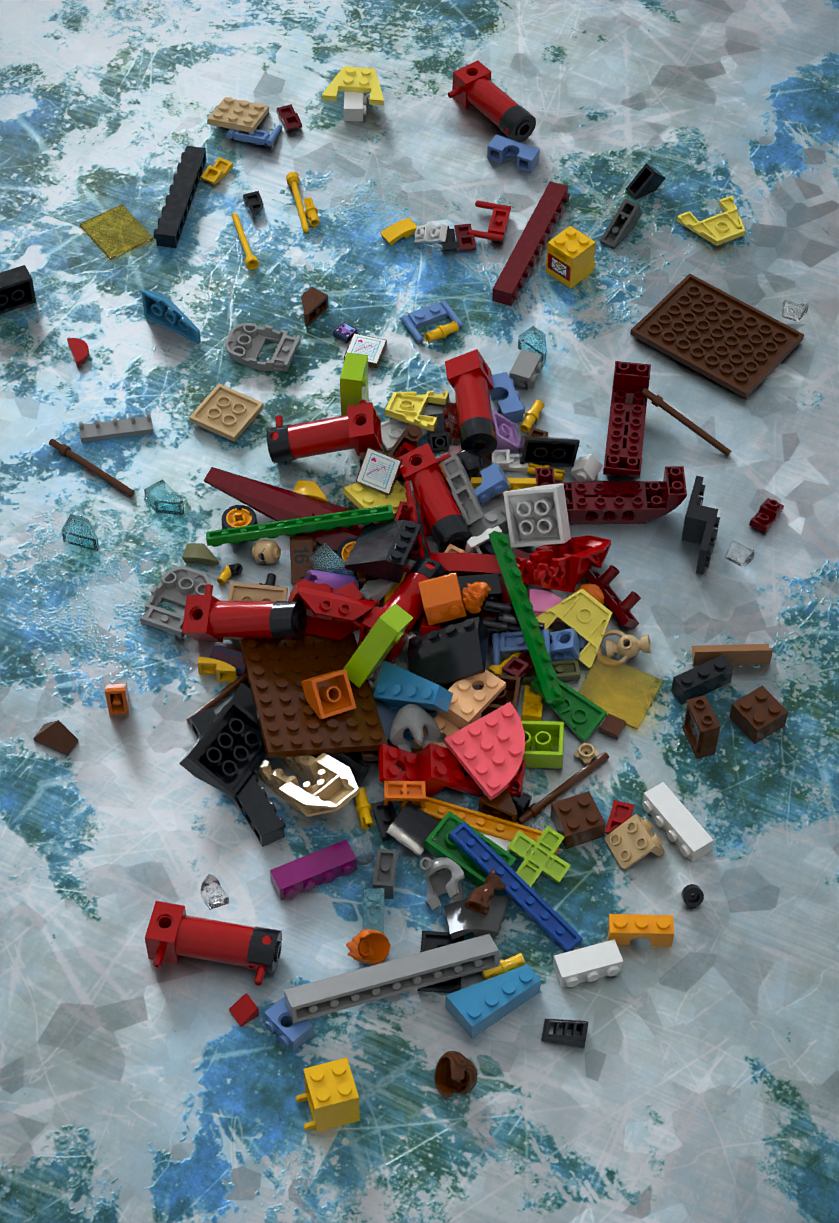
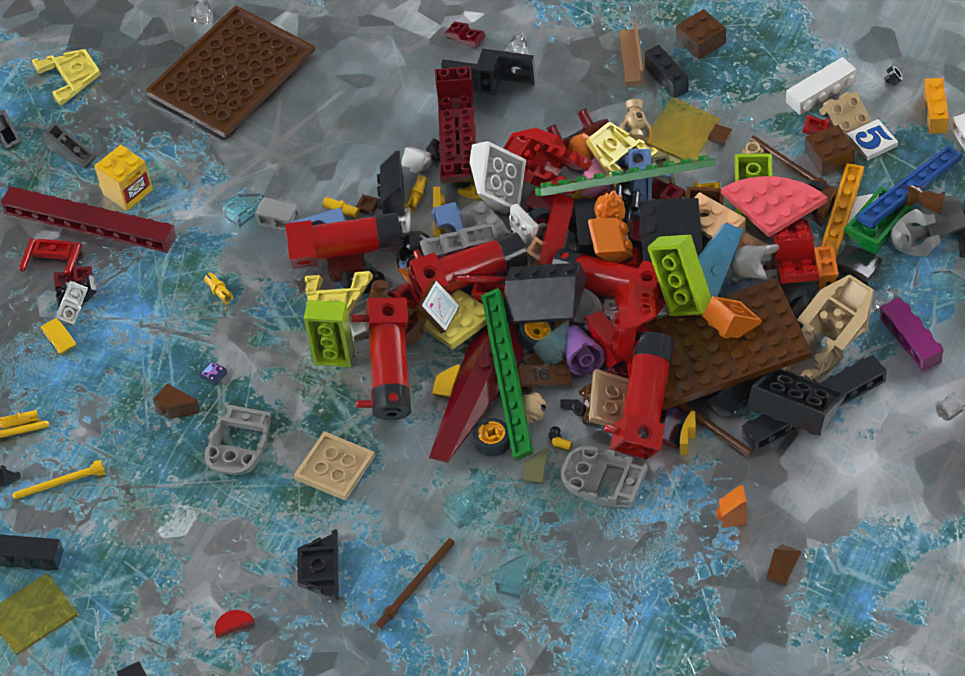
camera: 85 degrees left, 0 degrees up
light grey hinge [79,413,153,443] -> none
dark azure wedge [141,289,201,344] -> none
white tile [344,333,387,368] -> none
dark grey panel [372,848,398,899] -> none
medium blue plate [401,300,463,343] -> none
lime plate [507,825,571,887] -> none
green wing [531,676,607,743] -> none
dark red slope [603,361,651,478] -> none
reddish brown bar [641,388,732,457] -> none
reddish brown window [682,695,720,759] -> none
none -> black wing [297,529,339,600]
none -> white tile [847,119,898,161]

